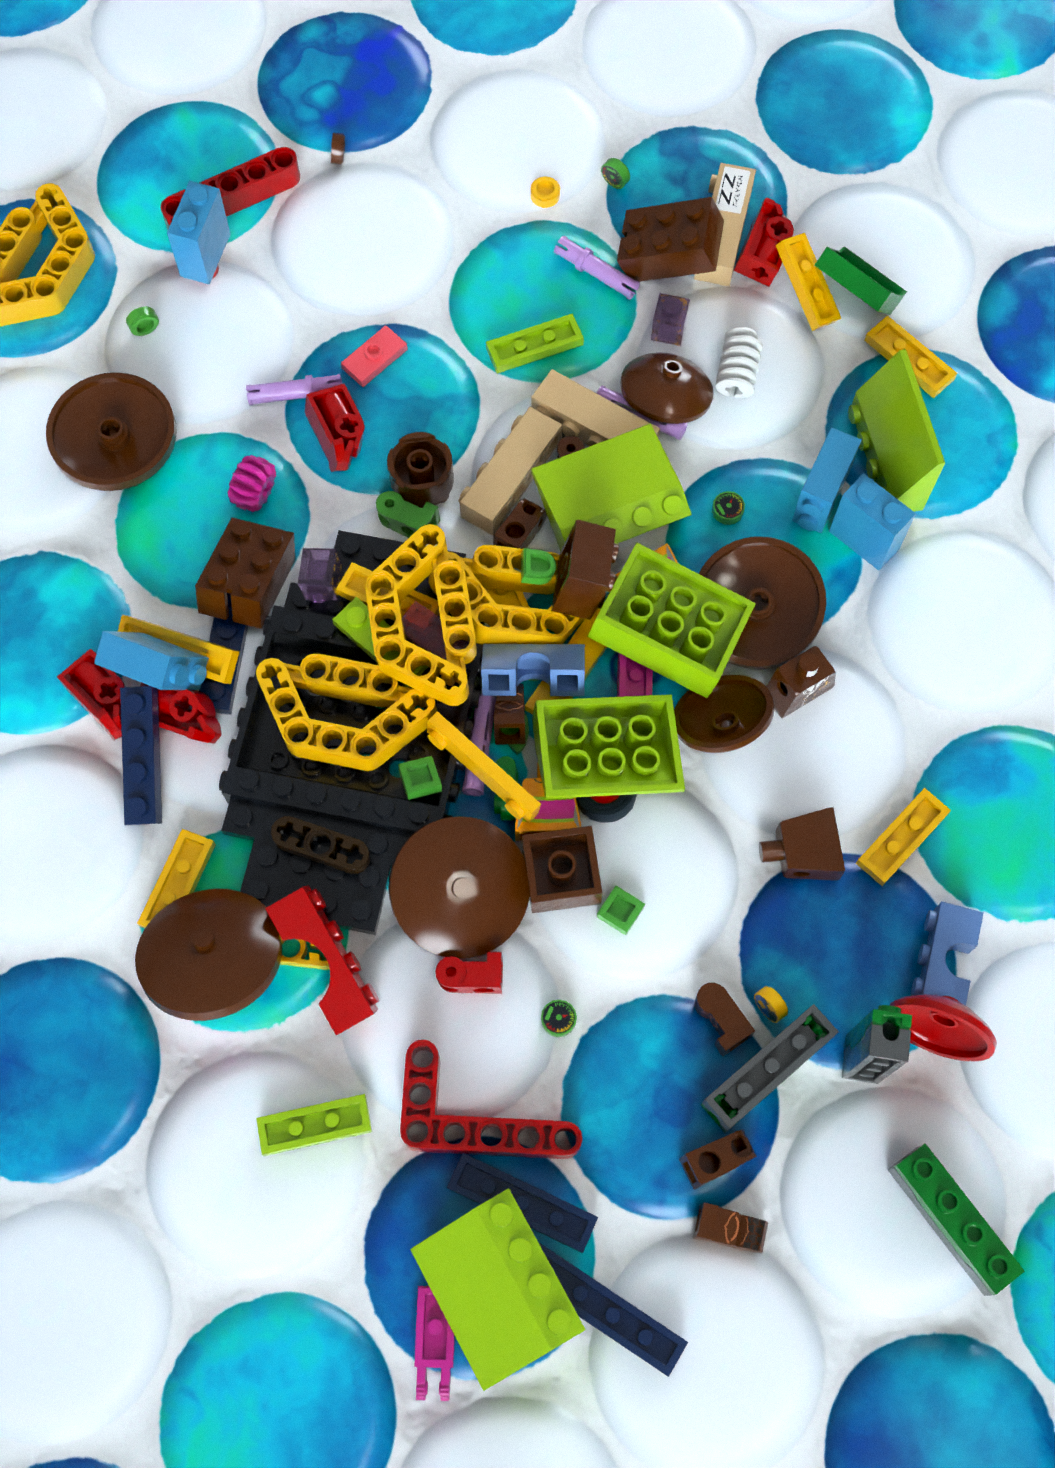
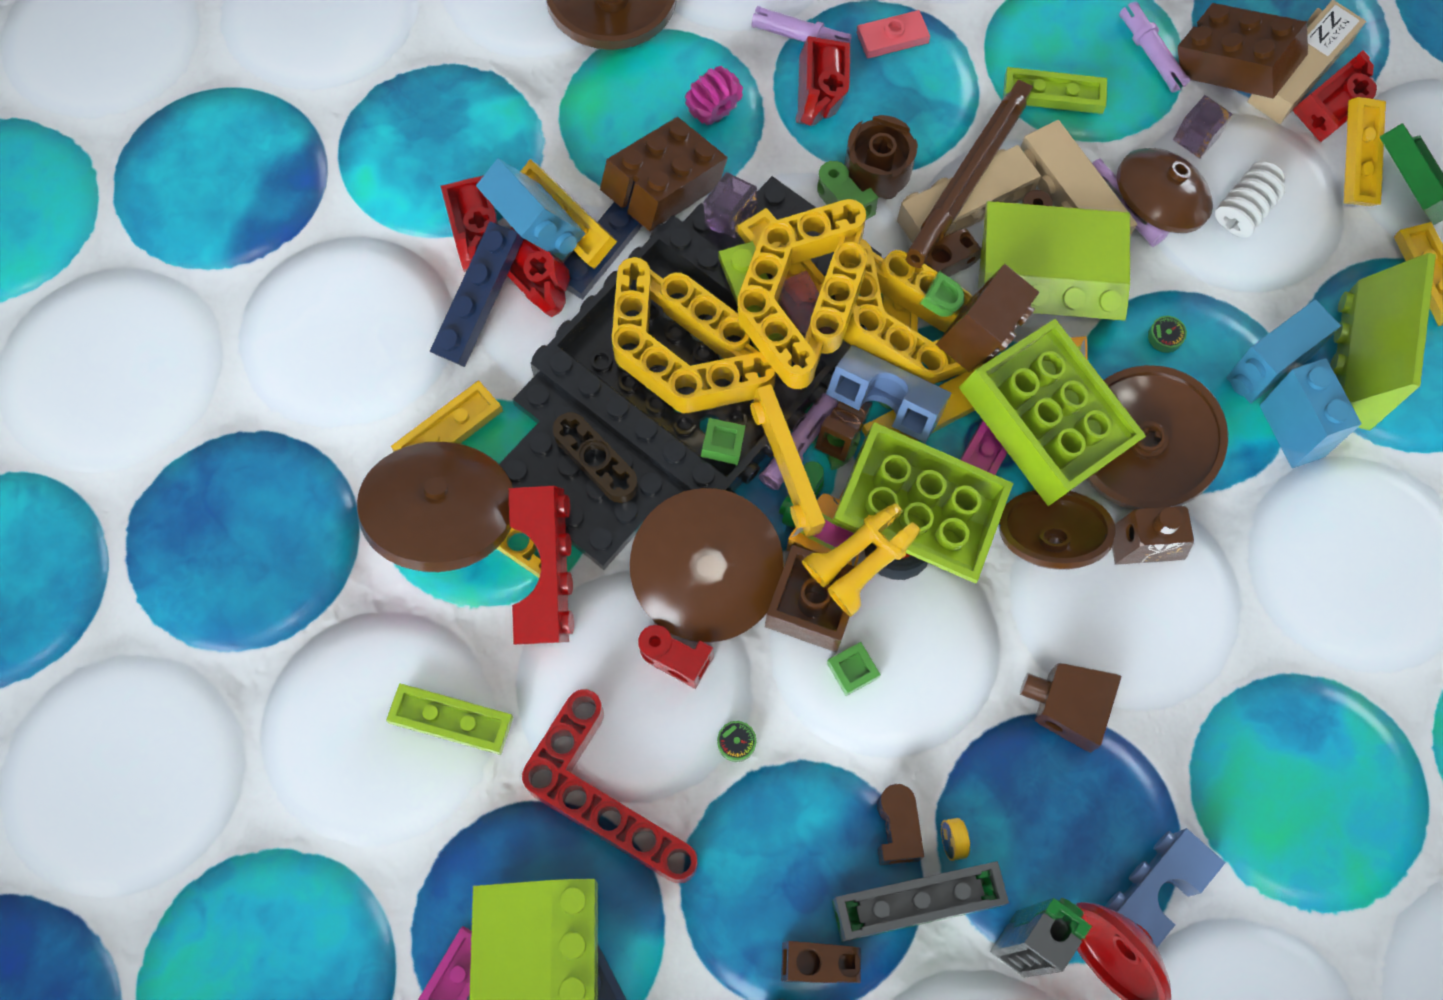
camera: 25 degrees right, 0 degrees up
dark blue plate [447,1153,598,1253] -> none
yellow plate [856,788,951,886] -> none
none -> yellow piece [802,503,921,617]
none -> reddish brown piece [905,79,1033,268]

